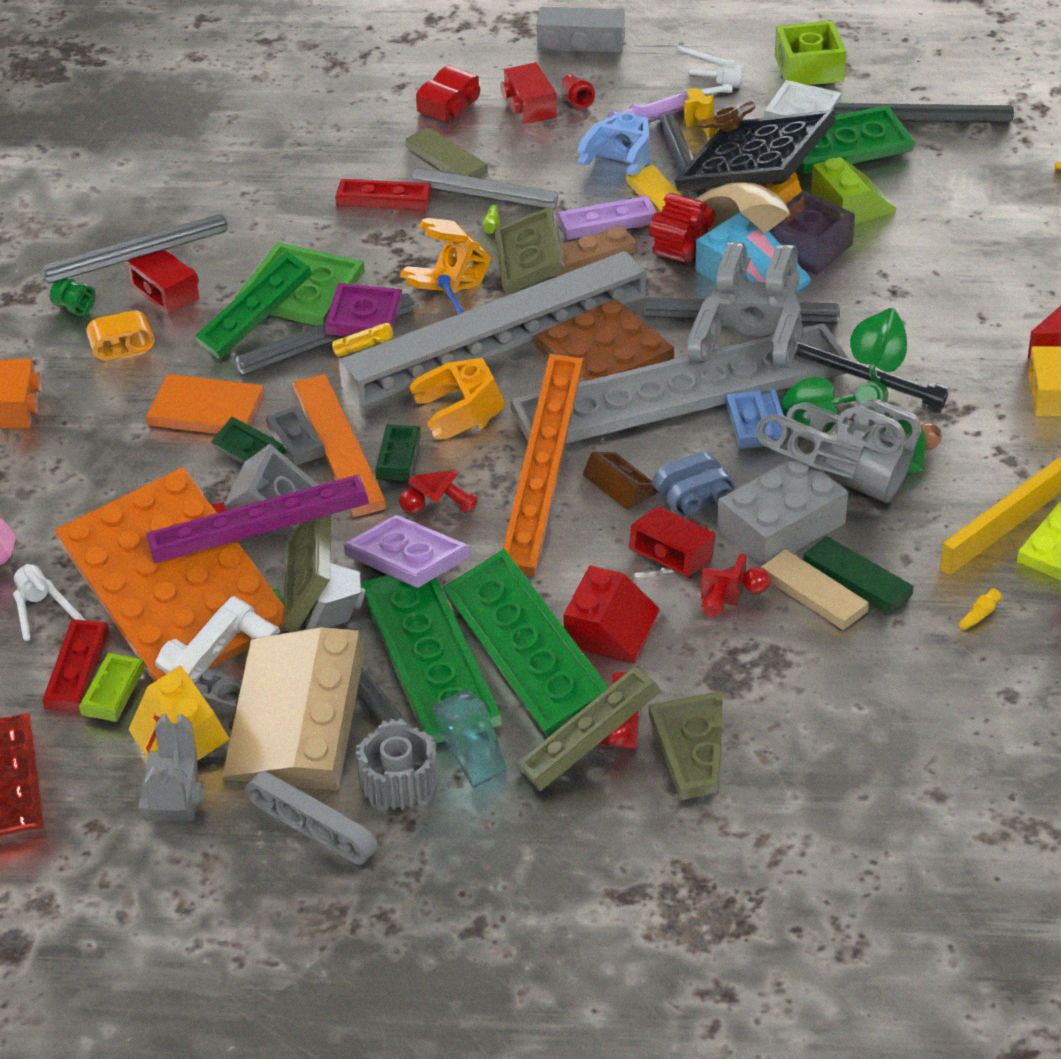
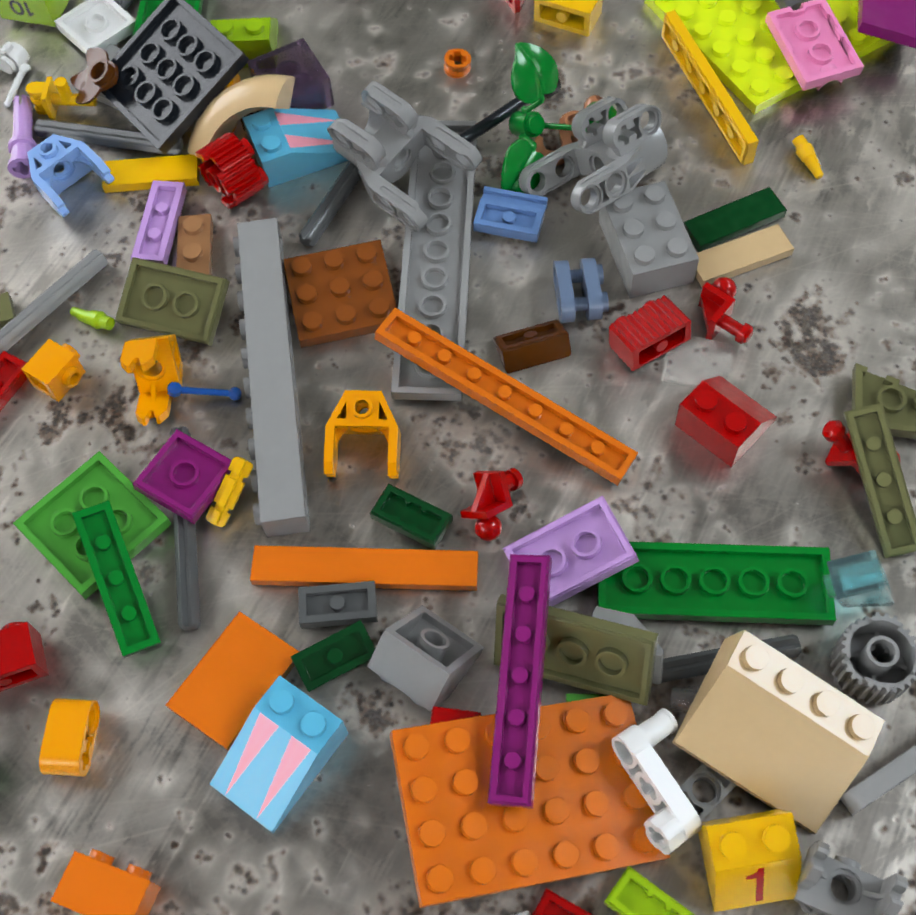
camera: 65 degrees left, 20 degrees up
green plate [442,549,609,738] -> none
none -> light orange brick [21,339,86,402]
none -> medium azure slope [210,675,349,833]
none -> orange bush [444,48,471,78]

